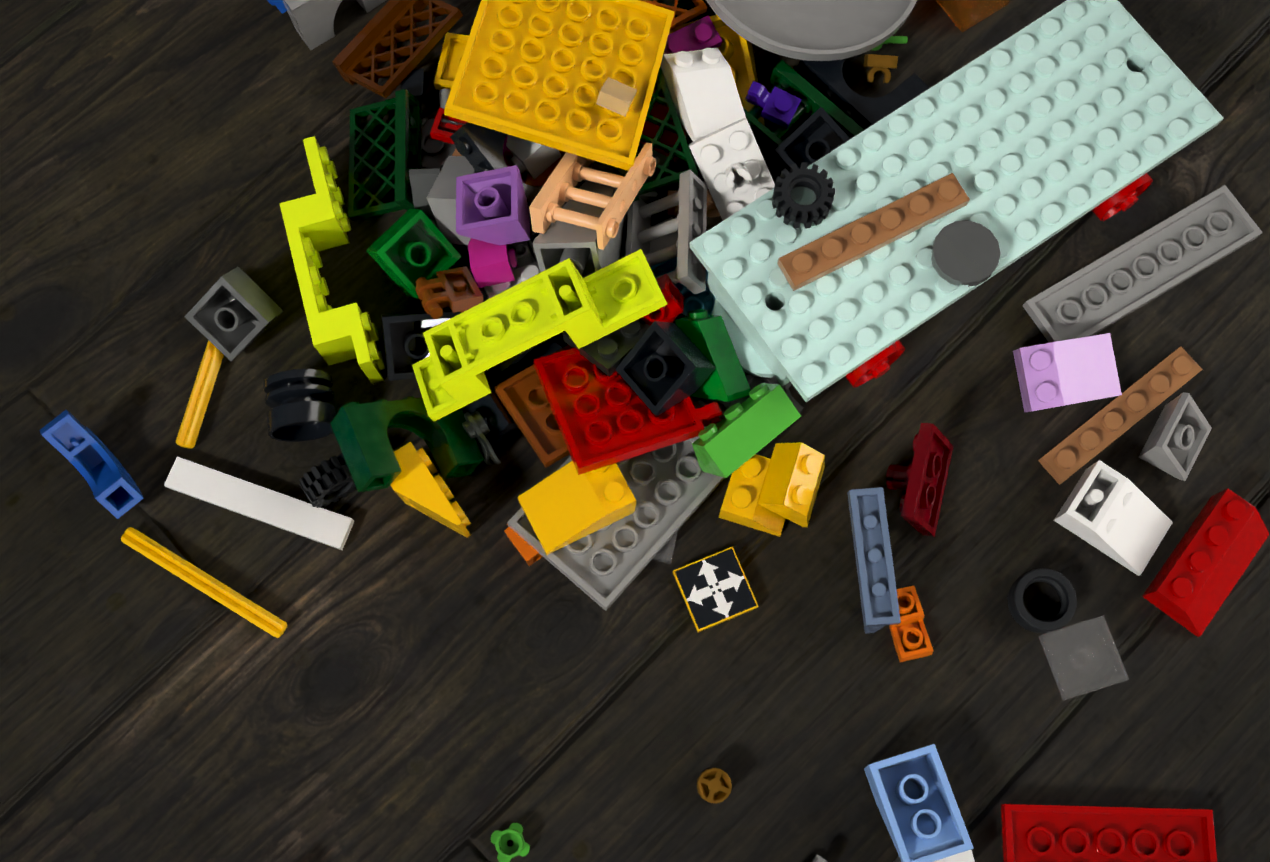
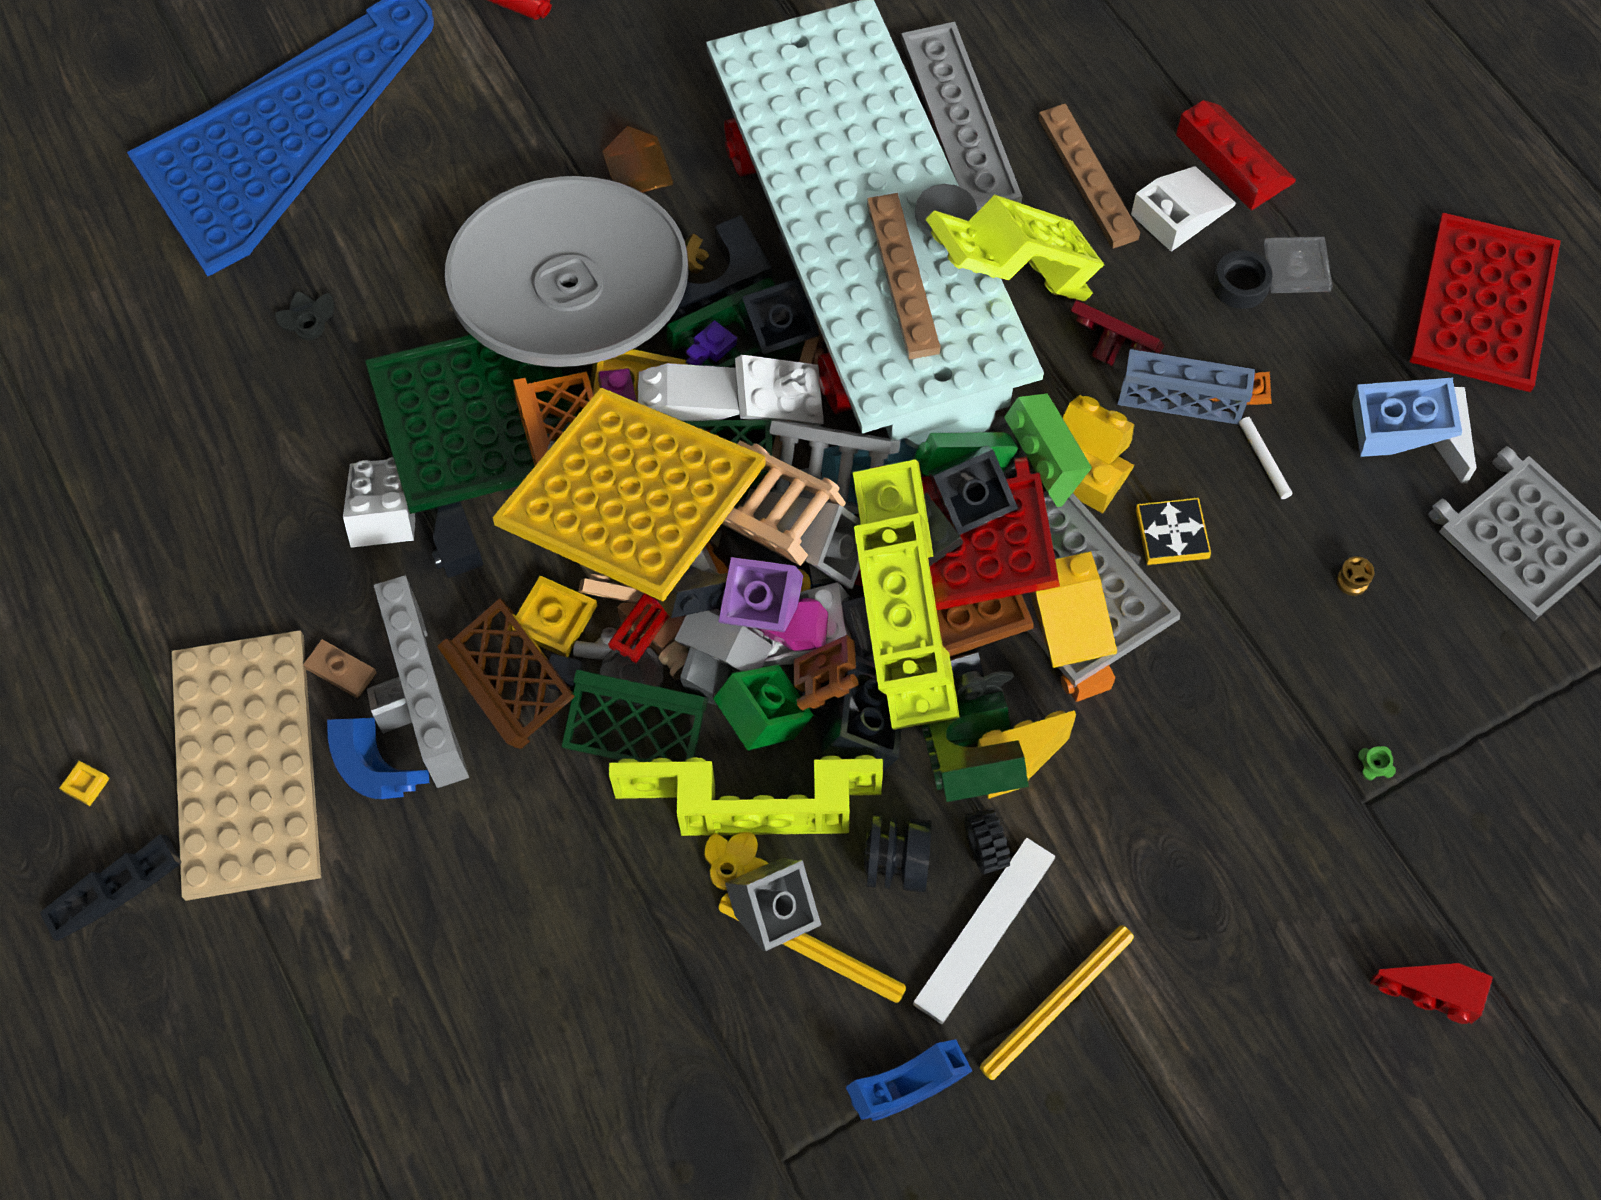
camera: 75 degrees left, 10 degrees down
tan slope [596,77,637,117] -> none
black tyre [772,162,835,229] -> none
lavender slope [1013,333,1122,412] -> none
light grey slope [1139,392,1212,481] -> none
none -> yellow plate [705,832,769,890]
none -> neon yellow bracket [926,194,1104,301]
none -> white bar [1239,417,1293,499]

